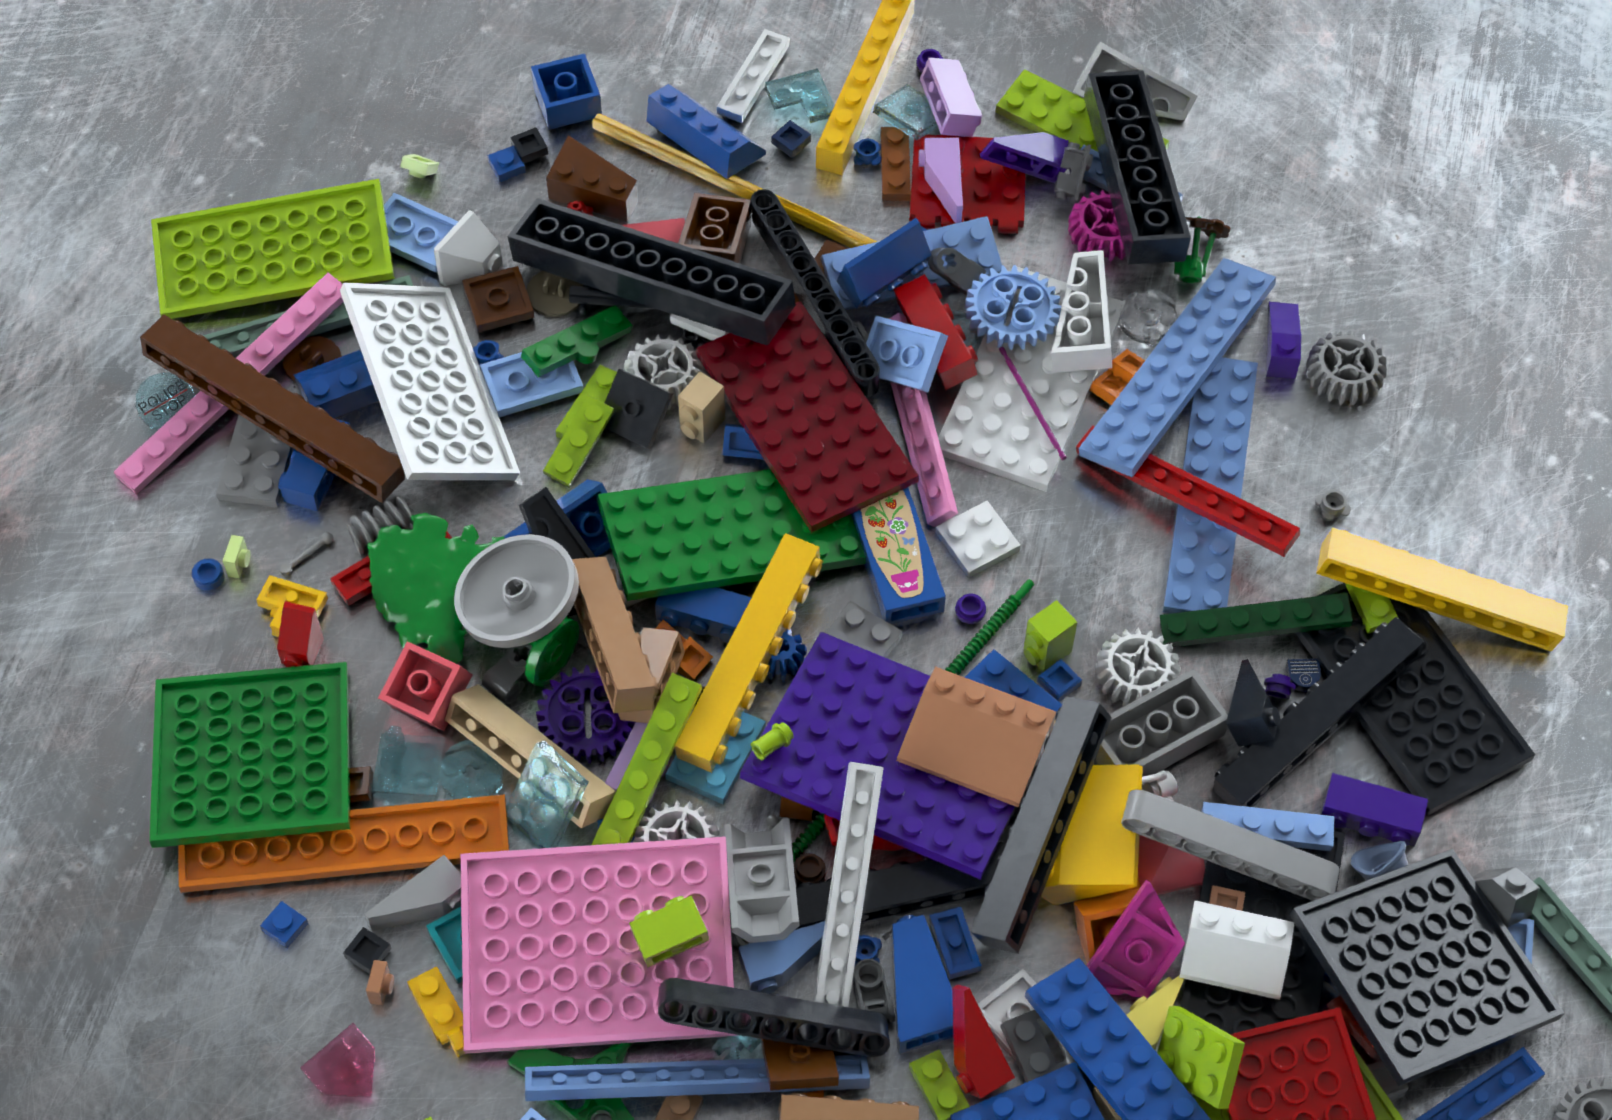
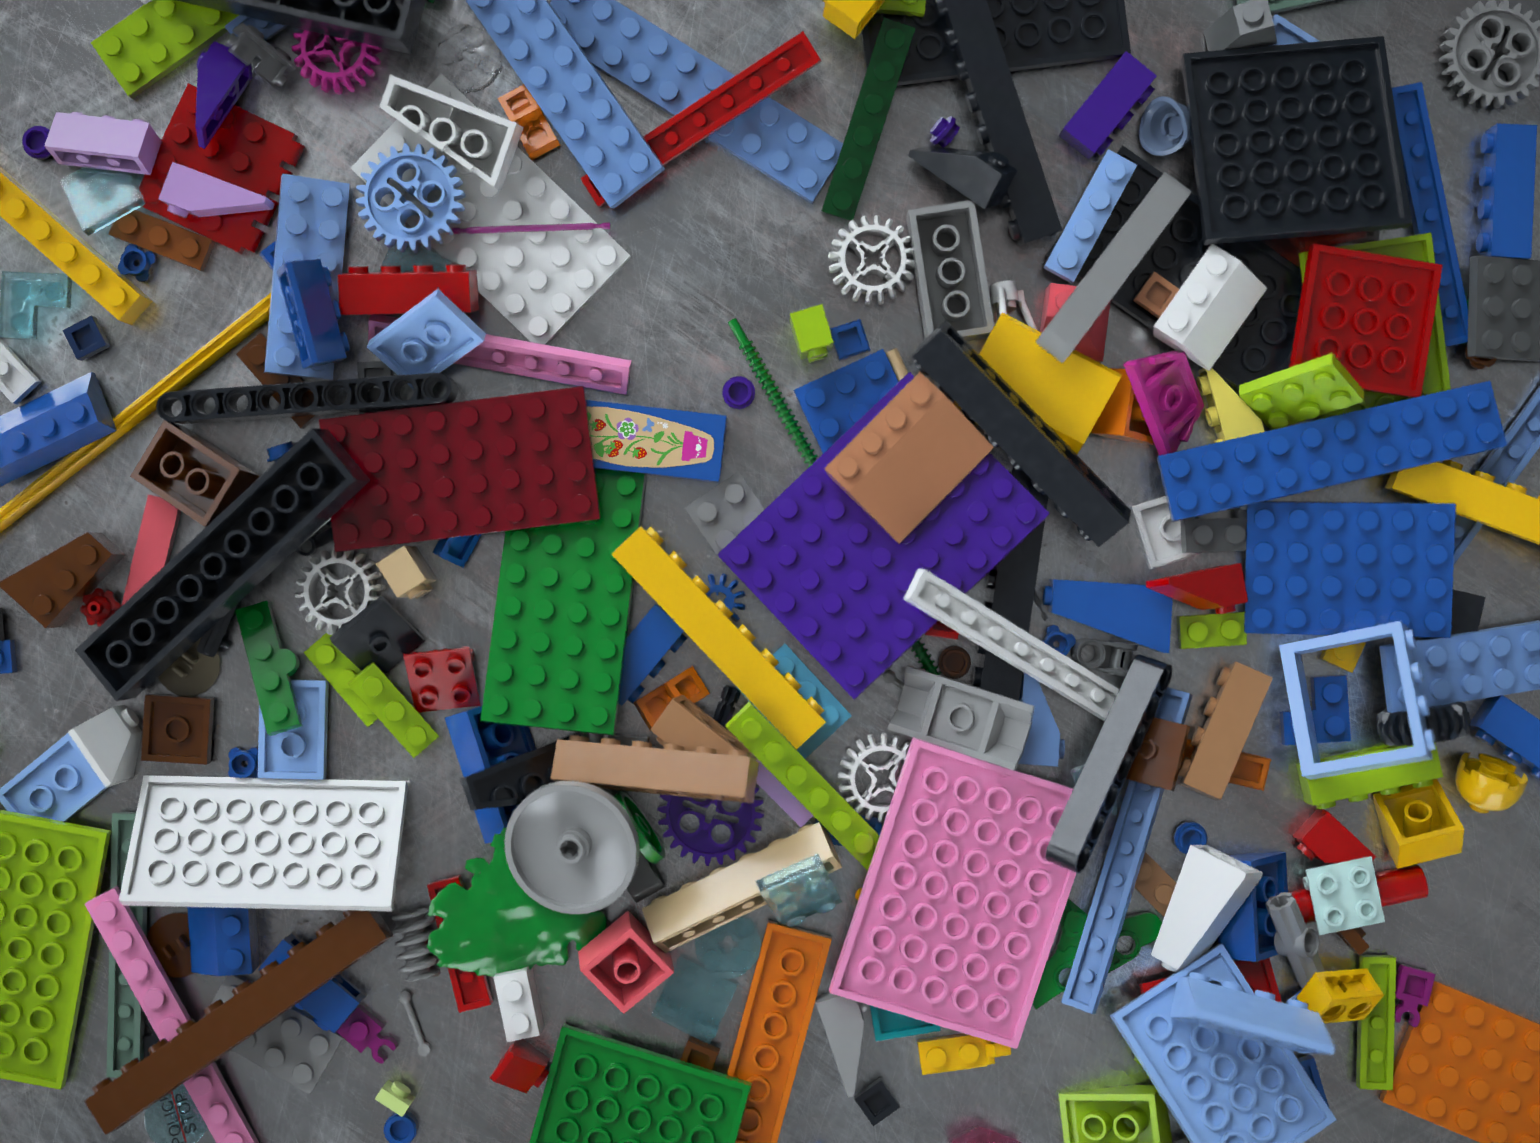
camera: 70 degrees left, 30 degrees up
yellow hinge [256,575,328,637] -> none
nougat plate [366,960,394,1006] -> none
lime brick [629,895,709,968] -> none
lime pin [750,722,794,760] -> none
dark grey piece [928,248,986,296] -> none
blue plate [929,906,982,980] -> none
white plate [935,500,1021,578] -> none
dark blue tile [1286,659,1321,692] -> none
none -> magenta plate [336,1004,398,1064]
none -> red hinge [403,646,481,713]
none -> white brick [494,967,544,1042]

